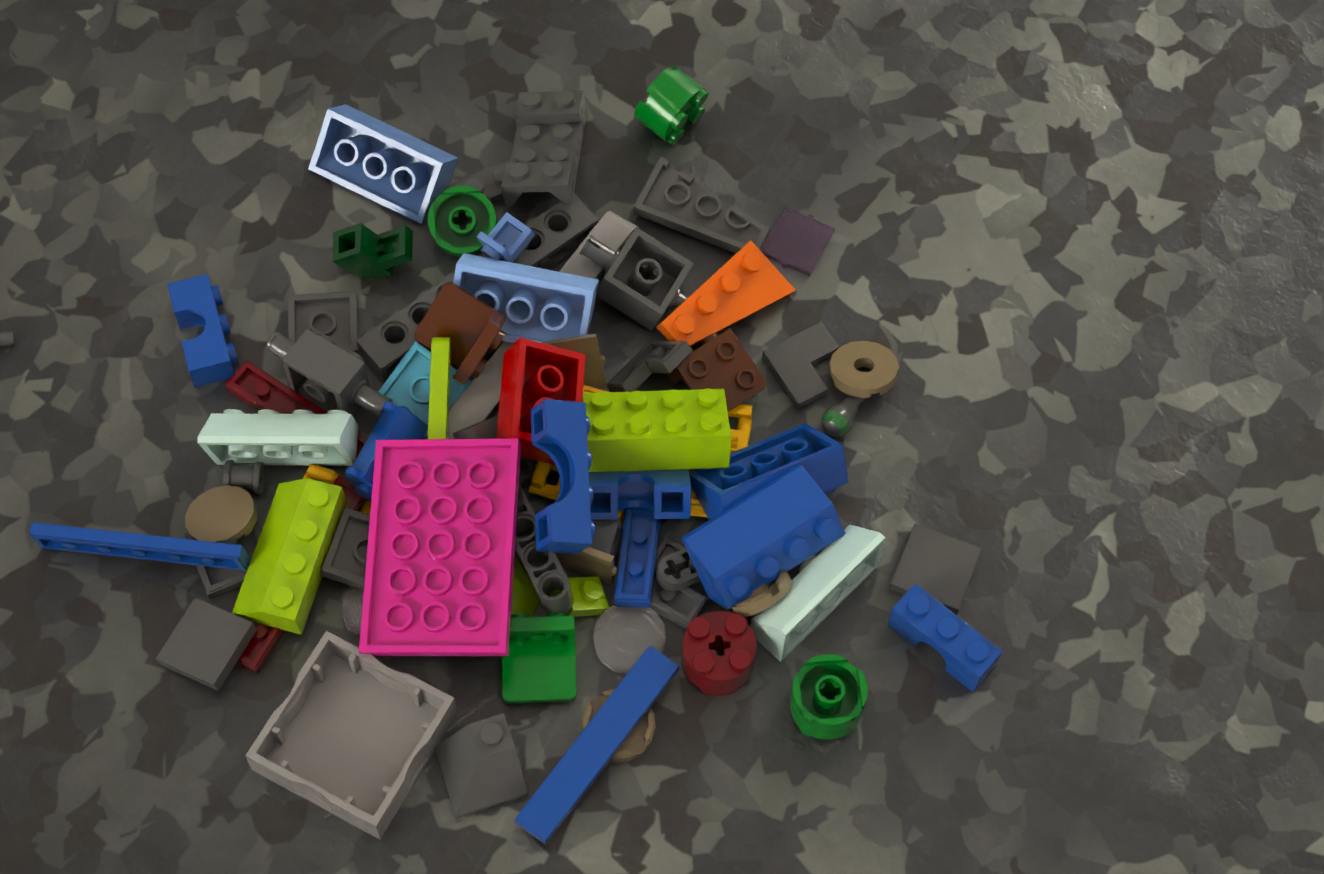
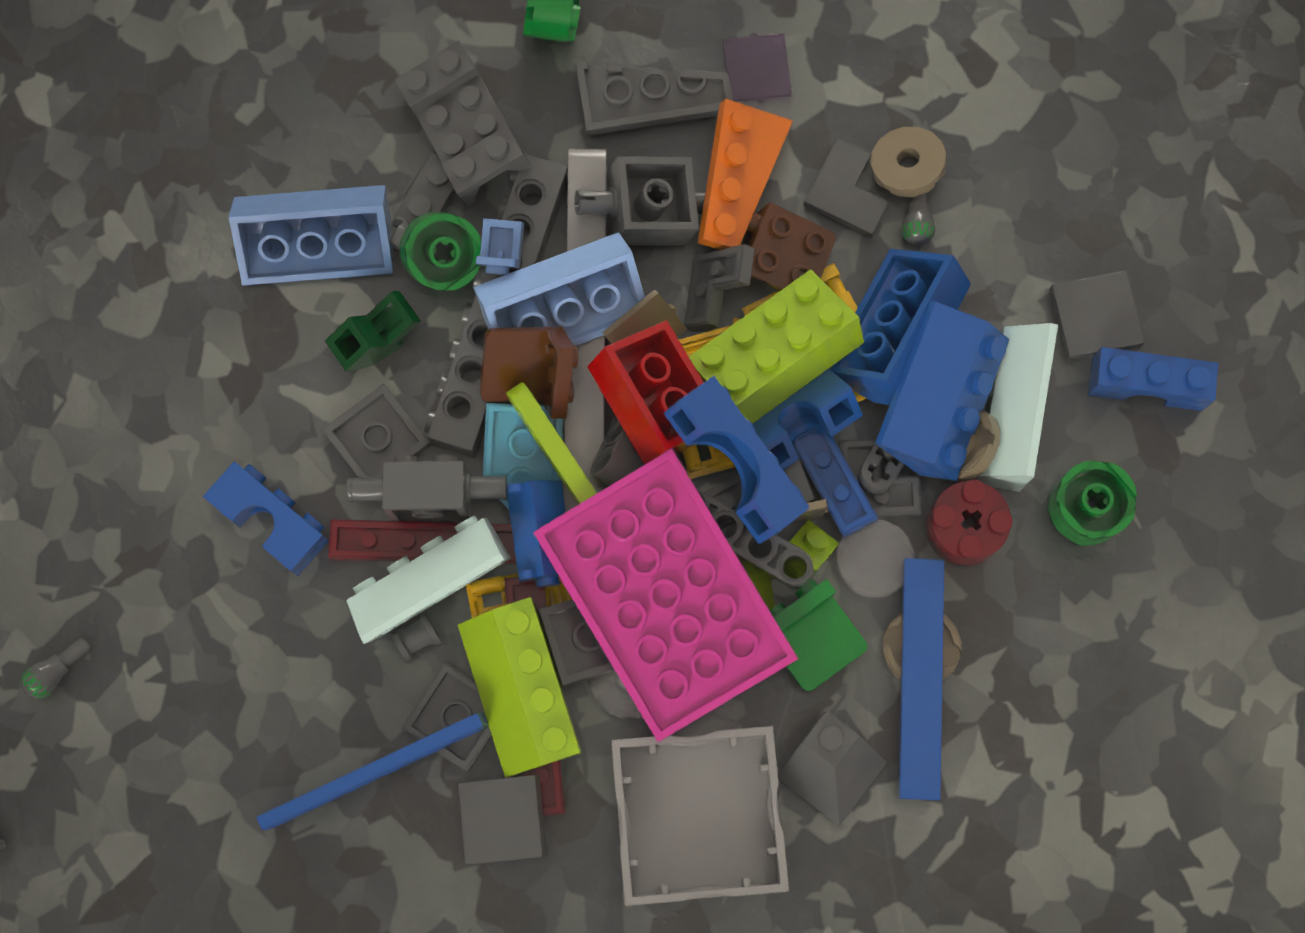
camera: 30 degrees left, 15 degrees up
dark tan tile [185,485,257,544] -> none

